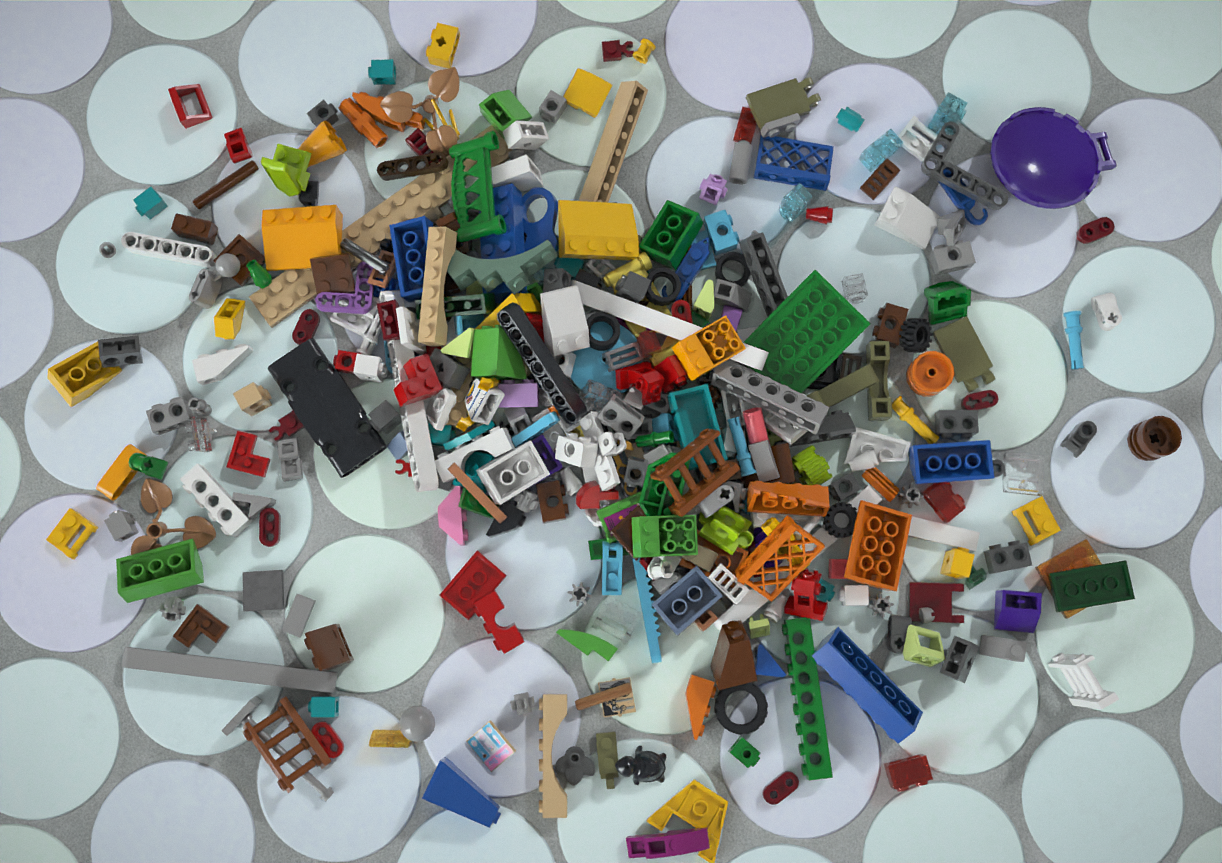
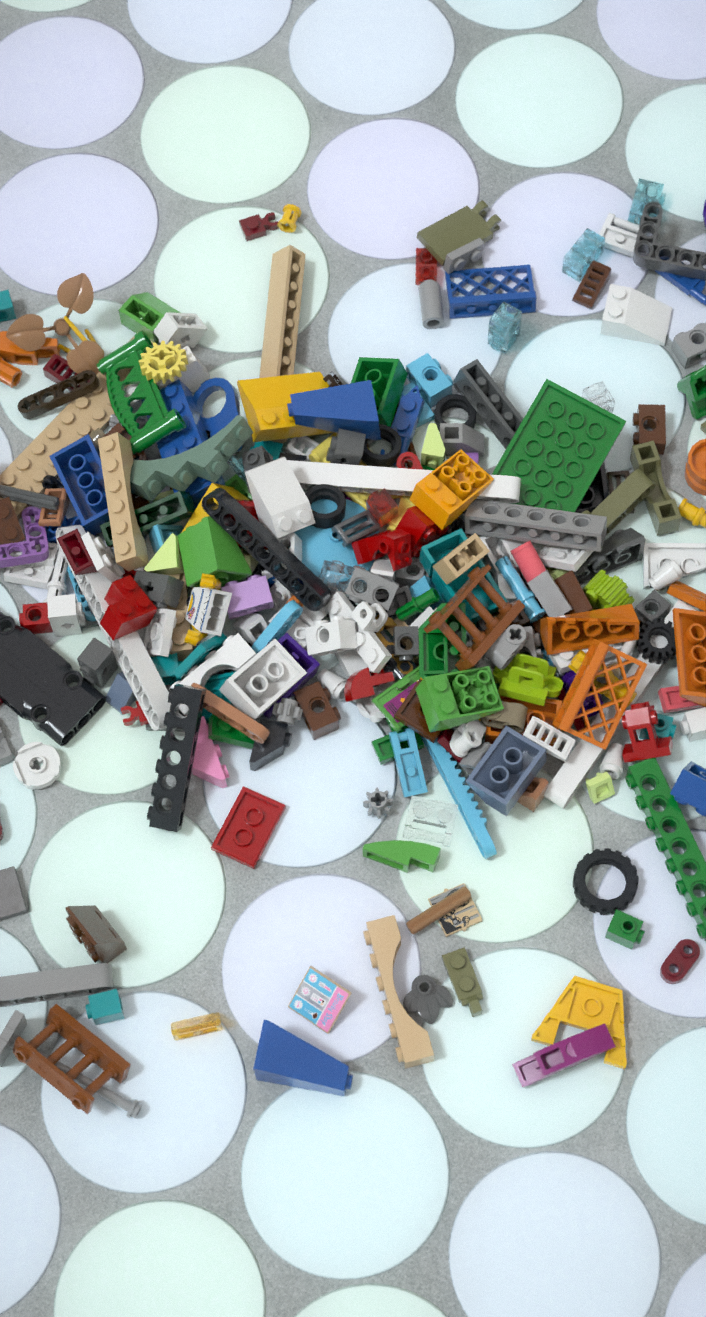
camera: 10 degrees left, 15 degrees down
light grey tile [281,594,316,638] -> none
red plate [311,721,344,758] -> none
light grey piece [399,706,435,742] -> none
yellow brick [426,22,460,68] -> none
red arch [473,589,525,654] -> none
light grey gear [510,692,535,715] -> none
light grey brick [539,90,567,124] -> none
yellow slope [563,68,612,118] -> none
black animal [615,746,667,785] -> none
orange slope [685,674,717,740] -> none
lavender brick [699,174,728,205] -> none
reddish brown slope [710,620,758,690] -> none
blue slope [754,644,786,677] -> none
red cone [806,206,833,225] -> none
teal brick [836,107,865,132] -> none
black tyre [899,318,933,353] -> none
light grey slope [937,210,966,246] -> none
none -> white plate [13,742,61,790]
none -> light yellow gear [139,340,188,384]
none -> black brick [147,684,206,832]
none -> blue slope [287,380,381,440]
none -> dark brown tile [323,371,344,387]
none -> tan brick [432,533,490,585]

